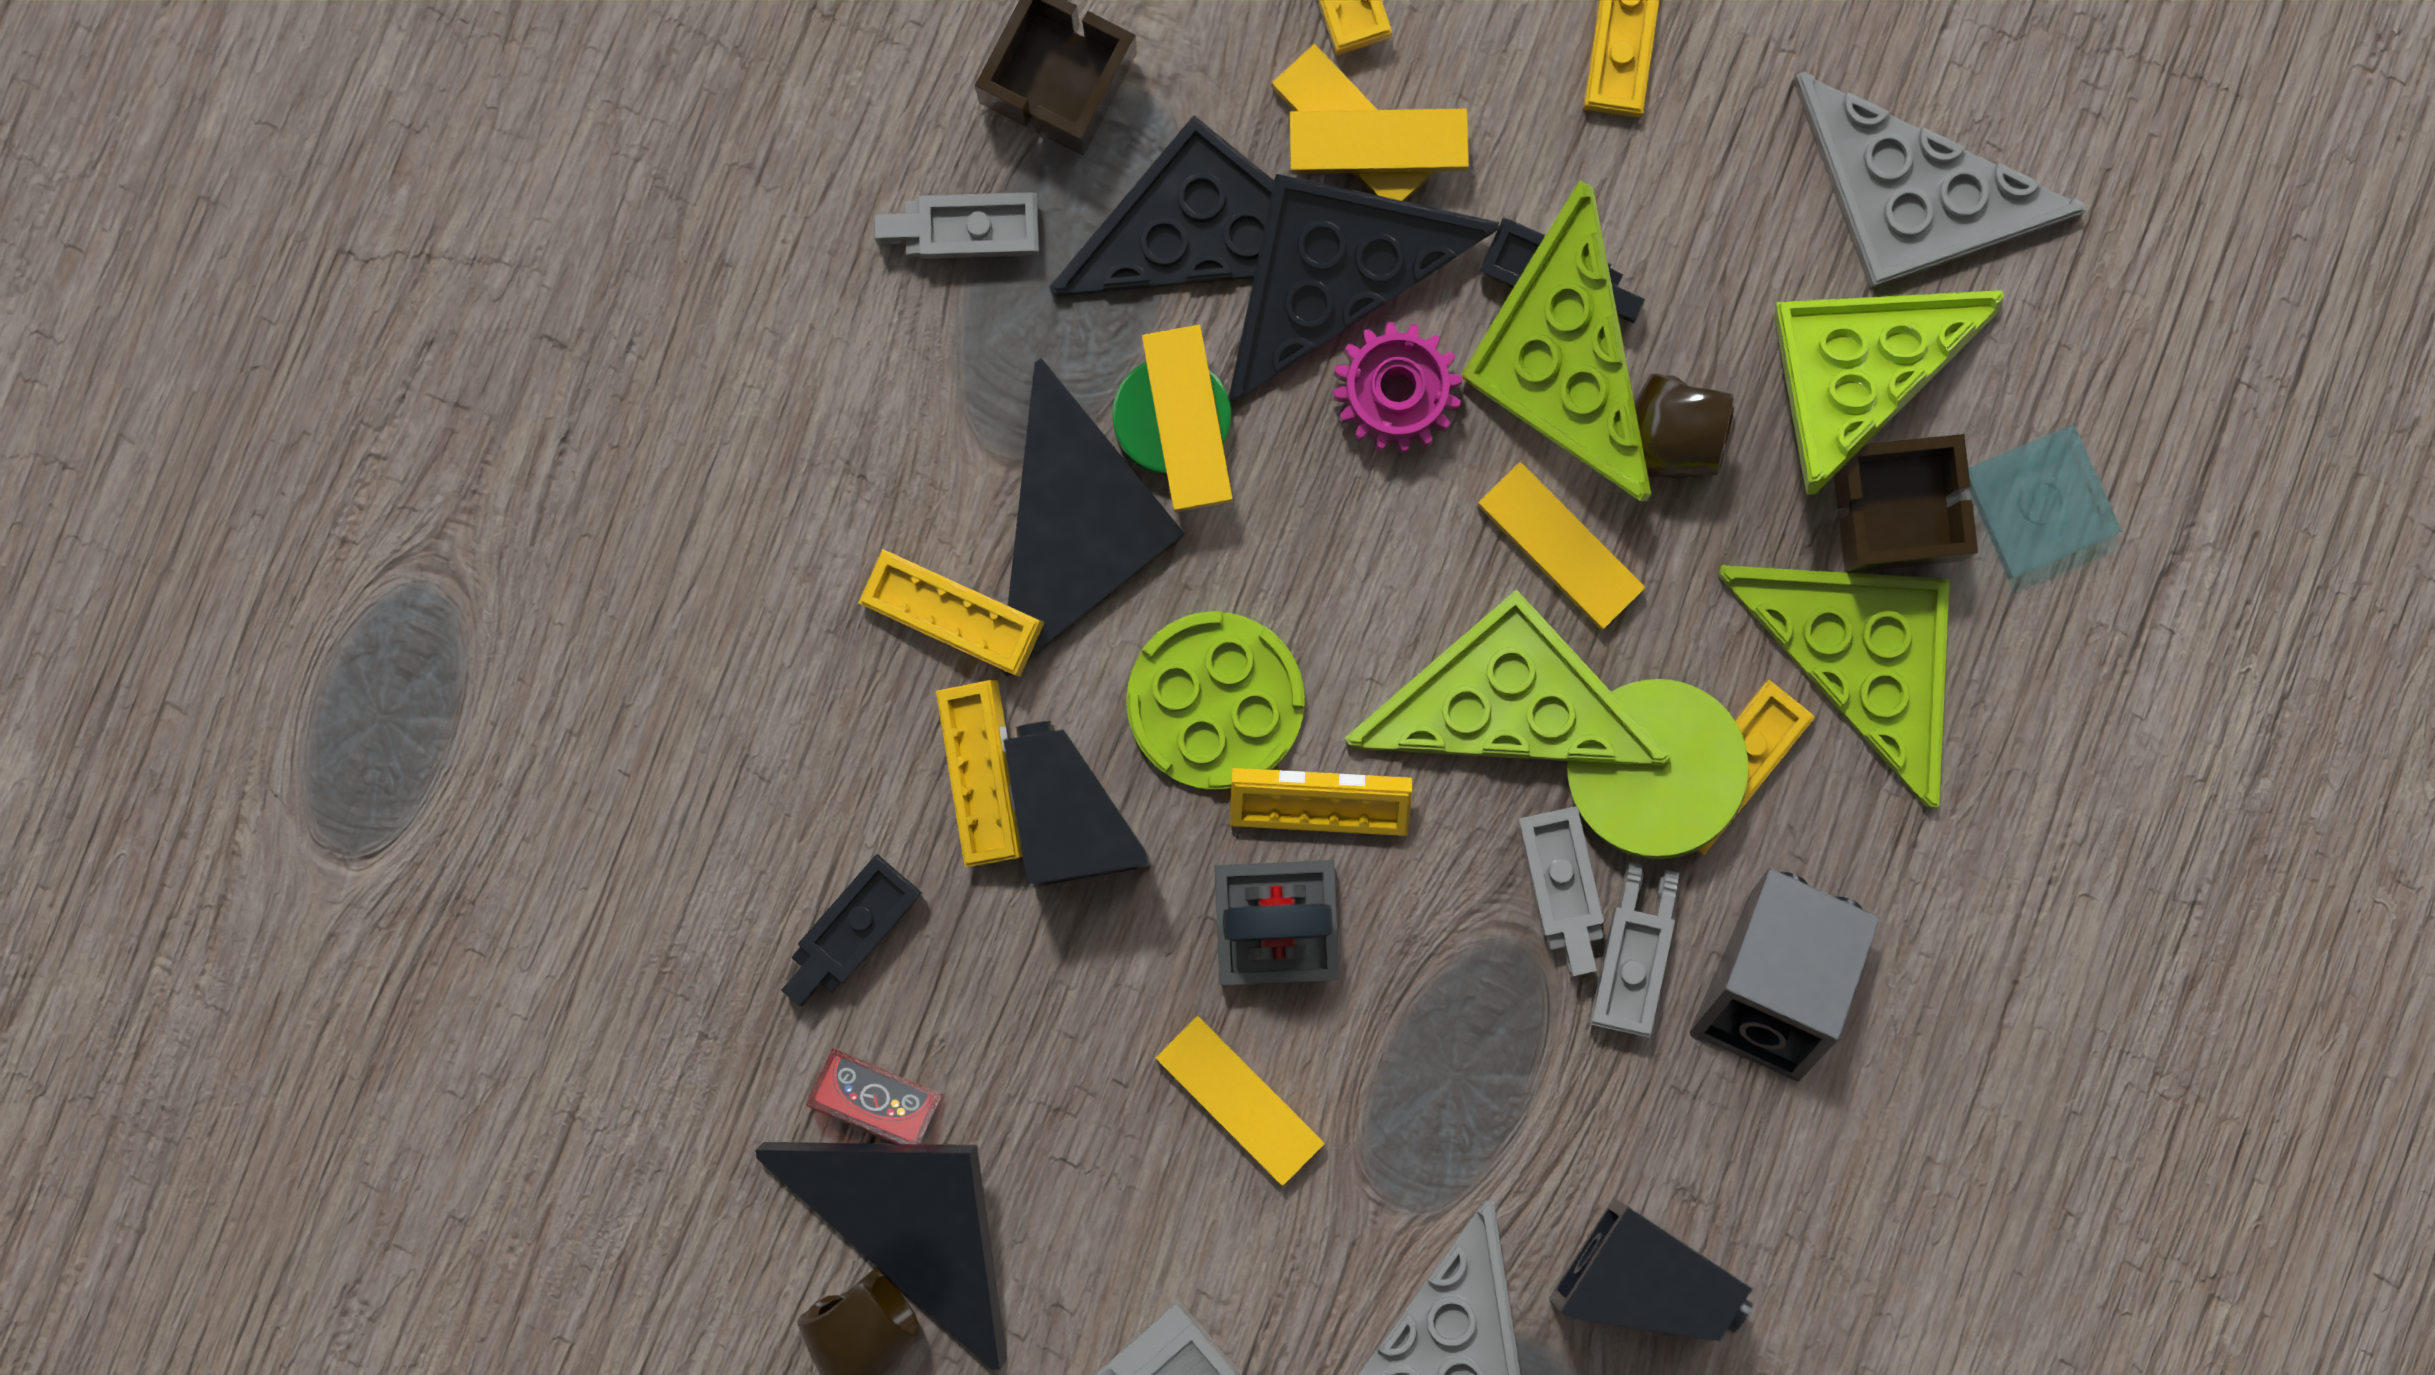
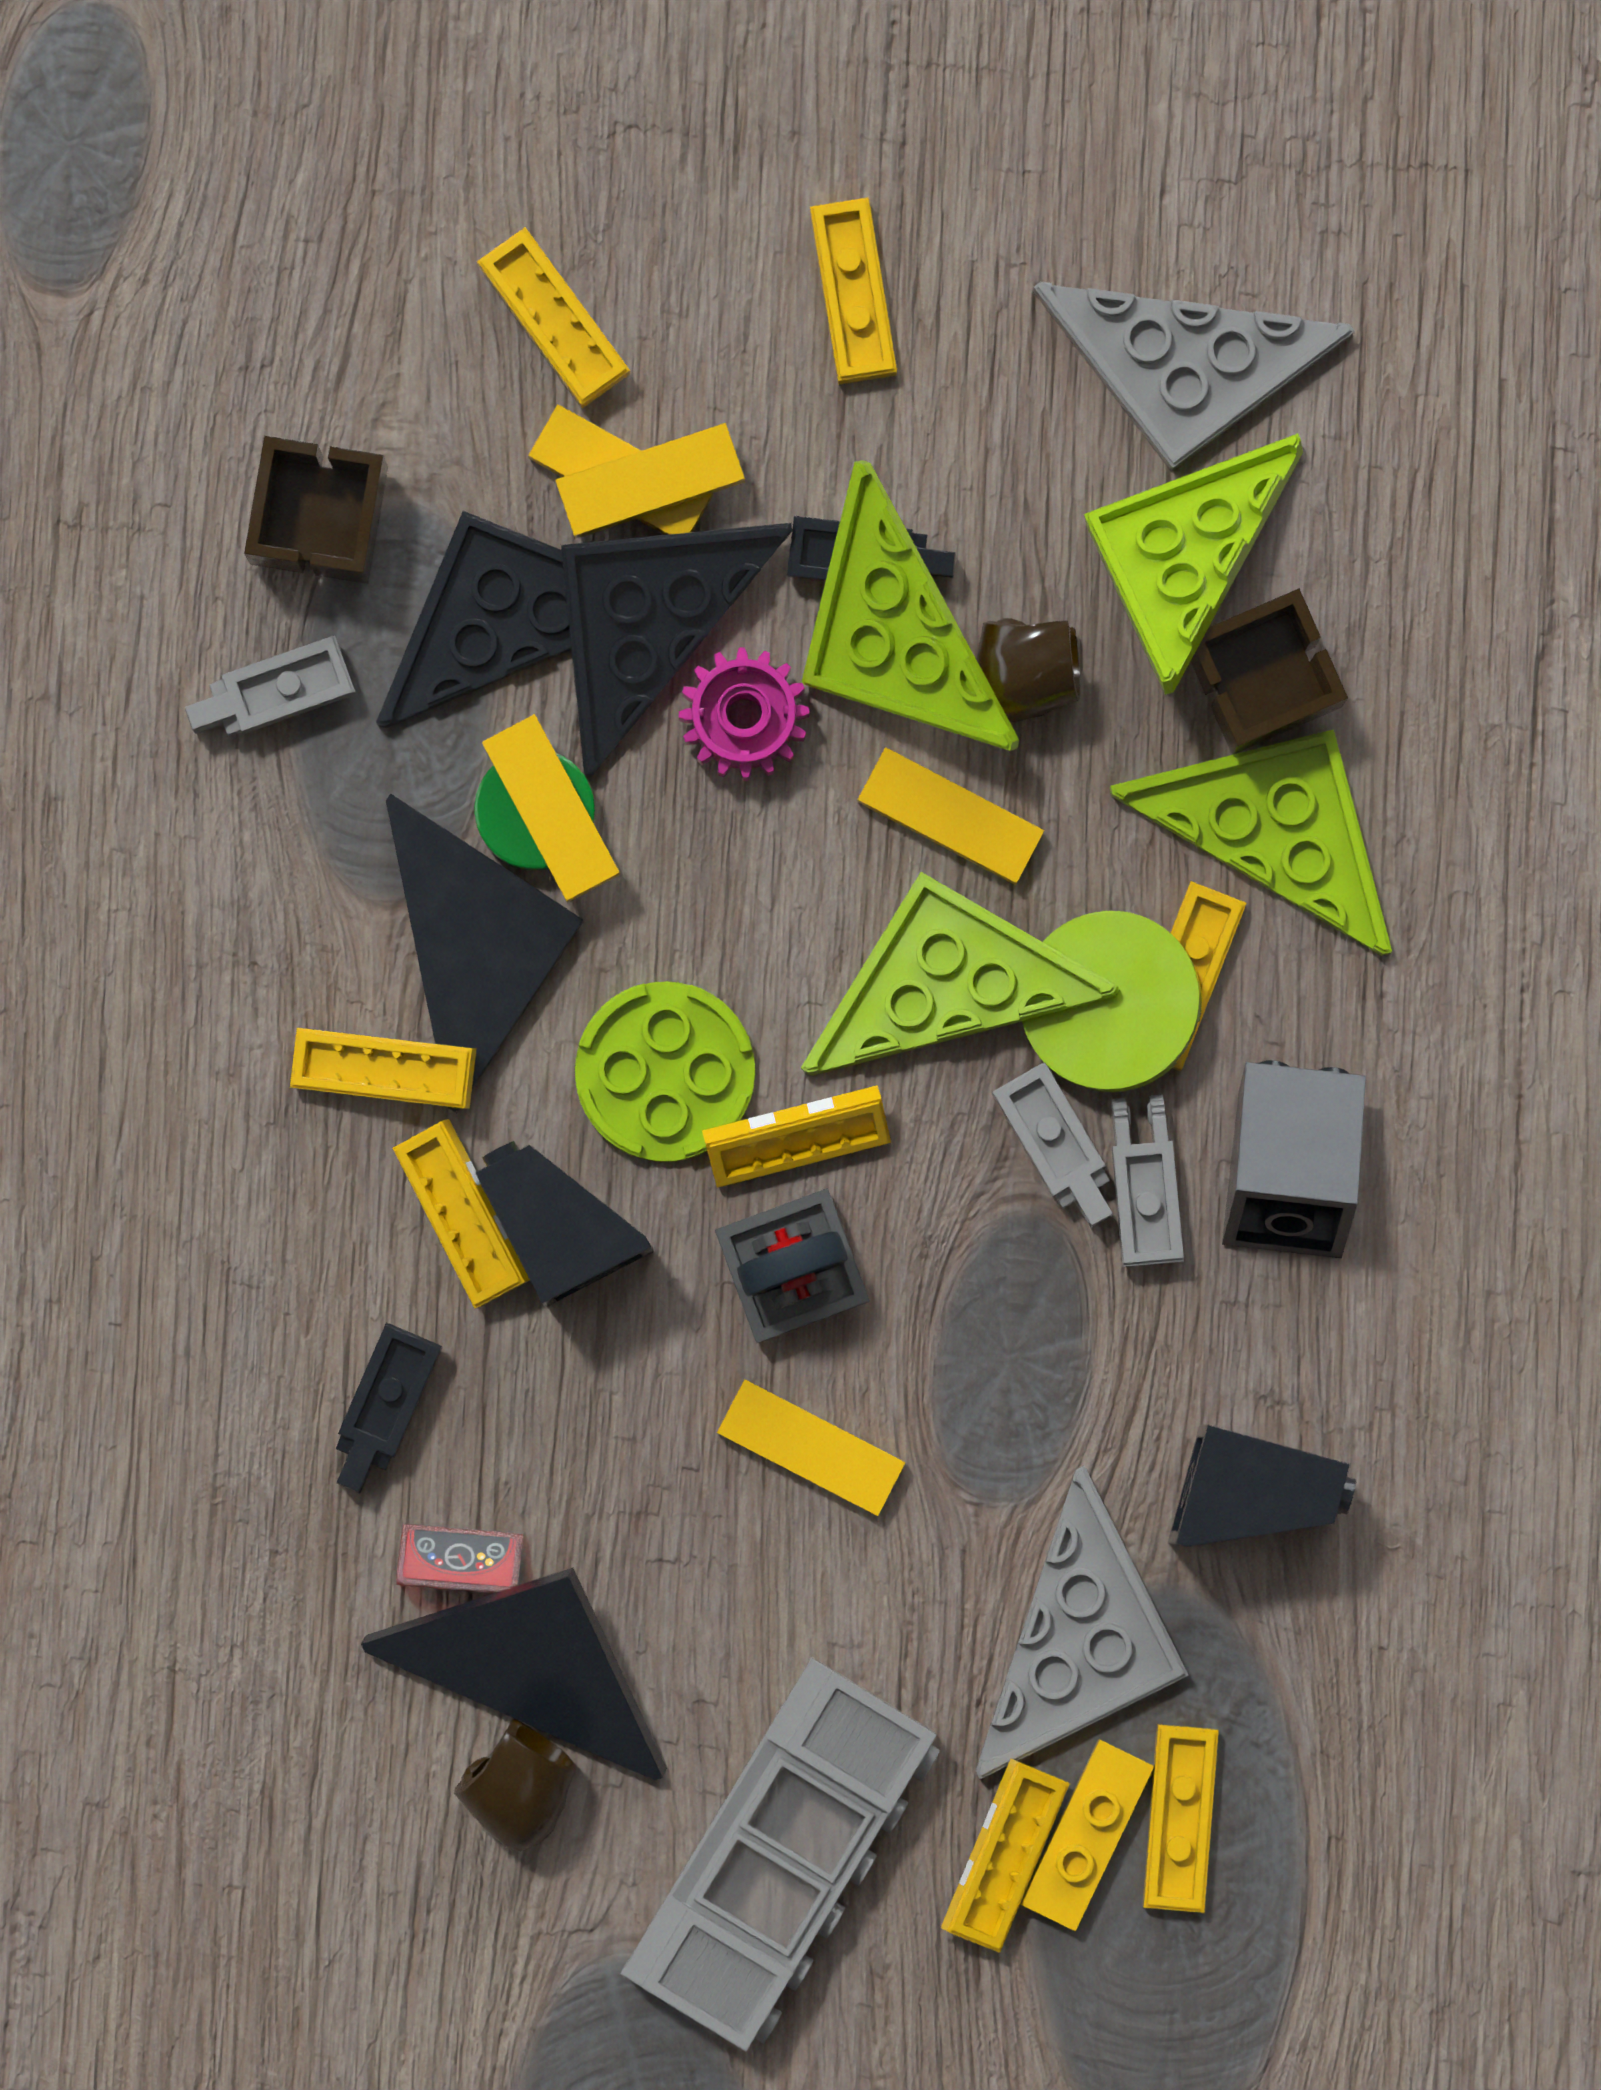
camera: 20 degrees left, 0 degrees up
clear light blue tile [1968,424,2122,580] -> none

